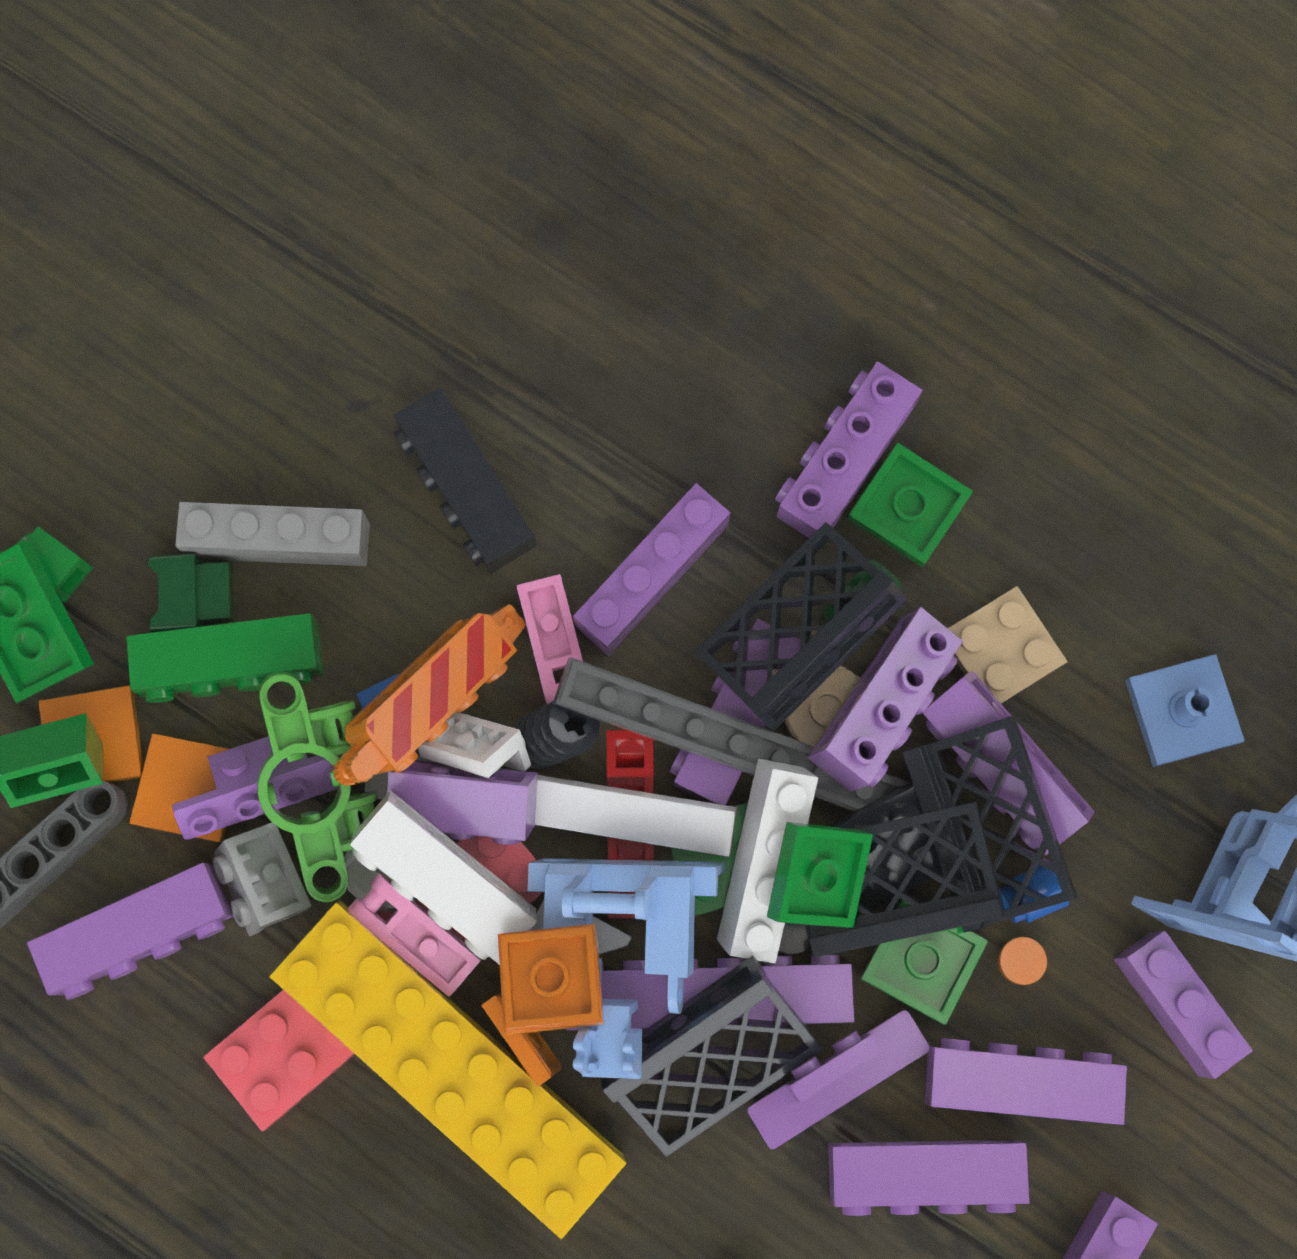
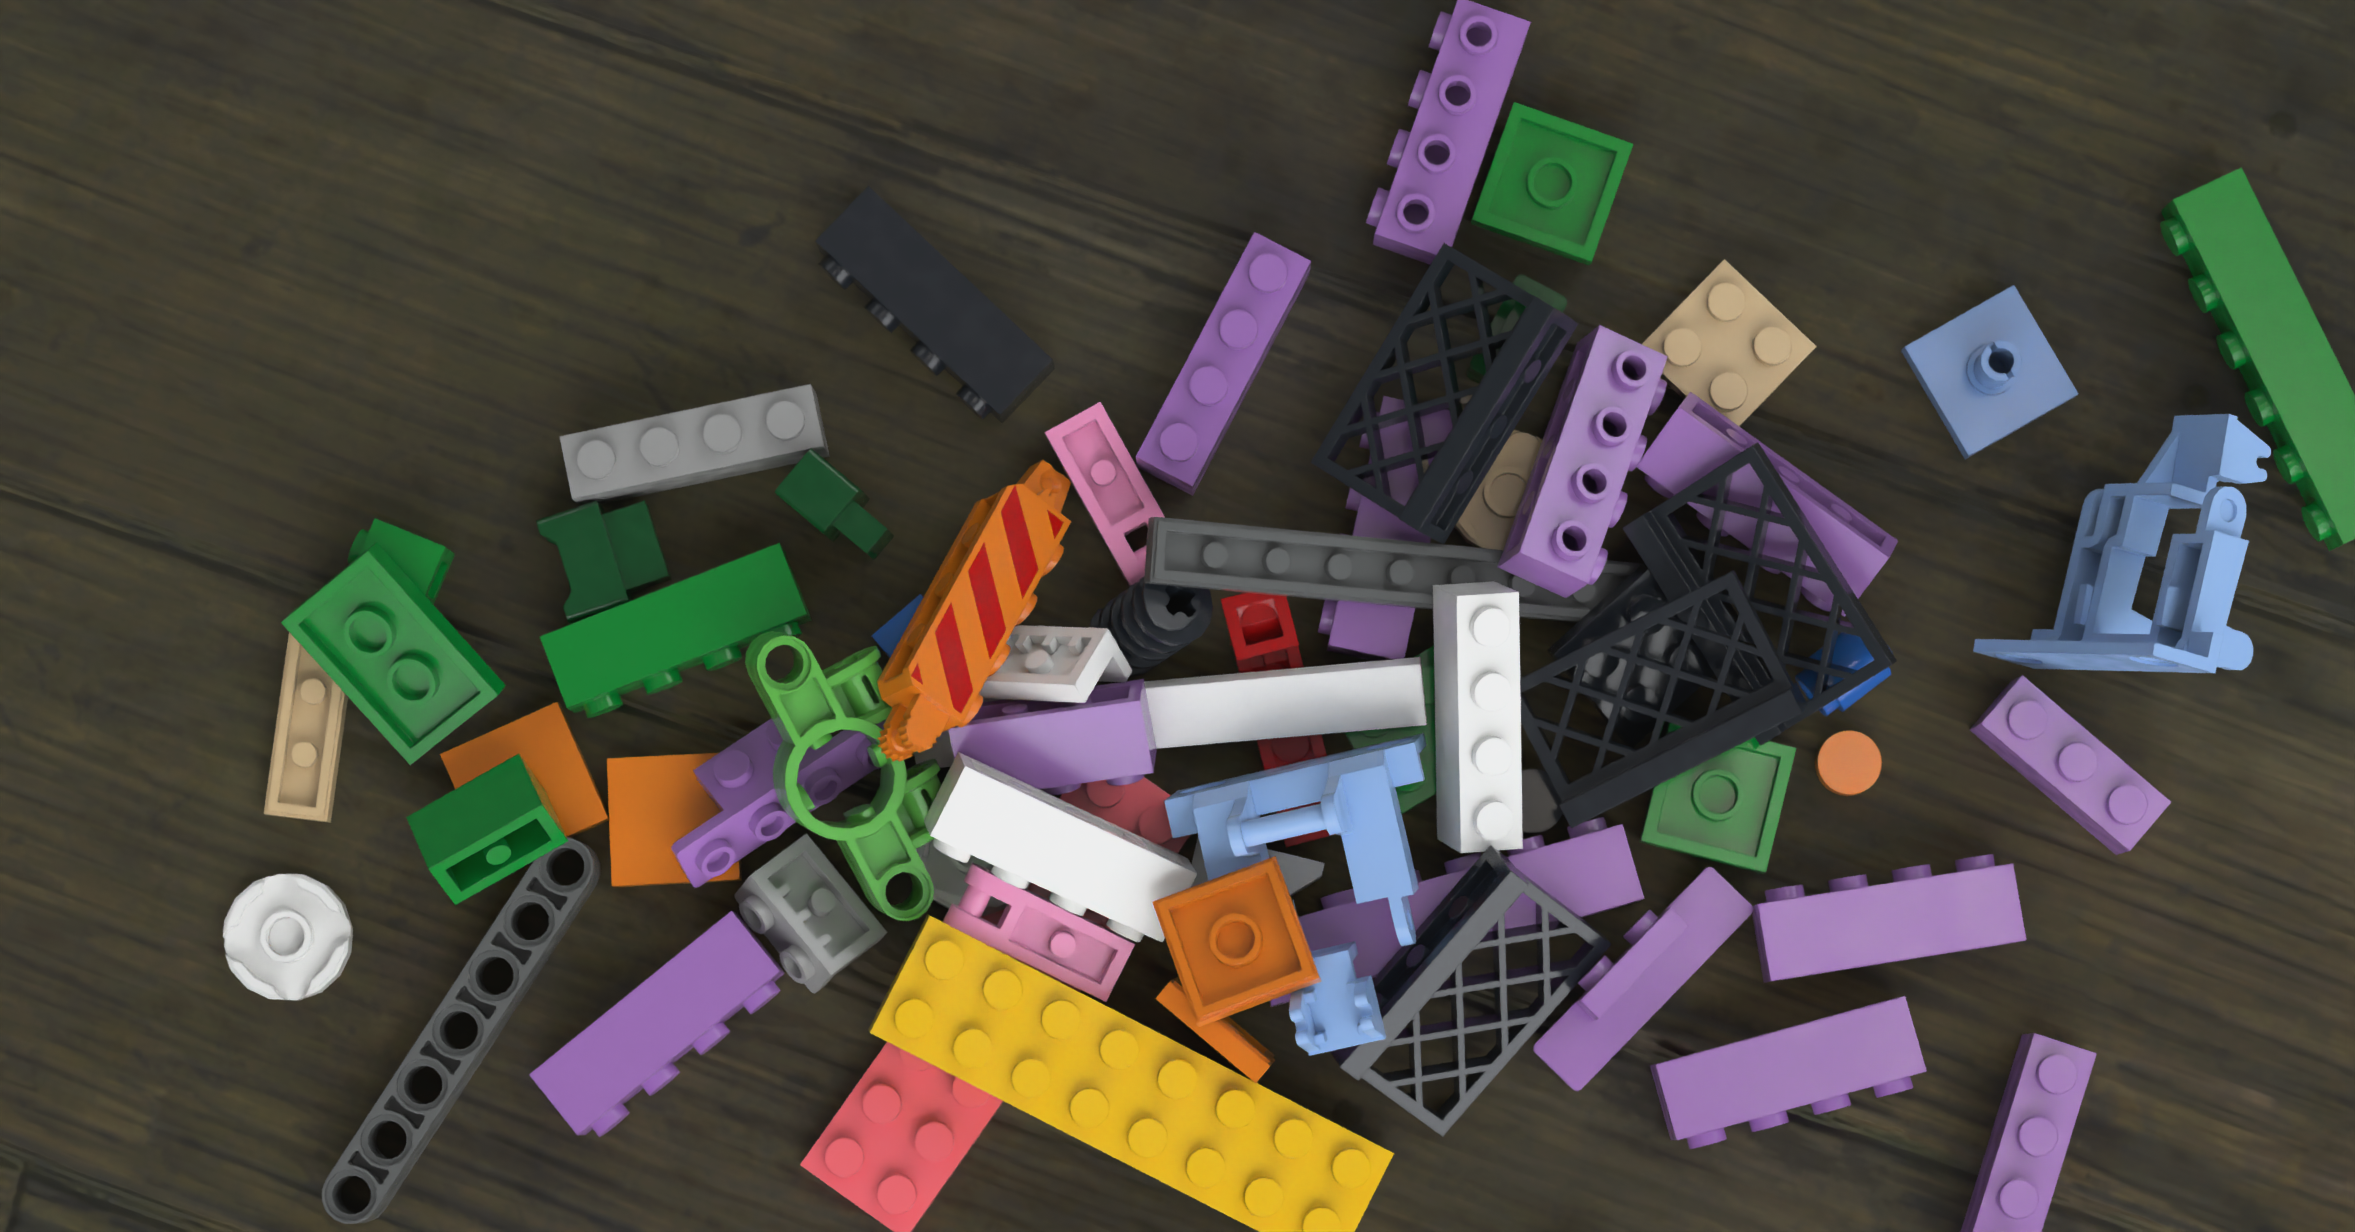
camera: 10 degrees left, 5 degrees up
green plate [767,822,873,928] -> none
none -> dark green piece [774,448,894,560]

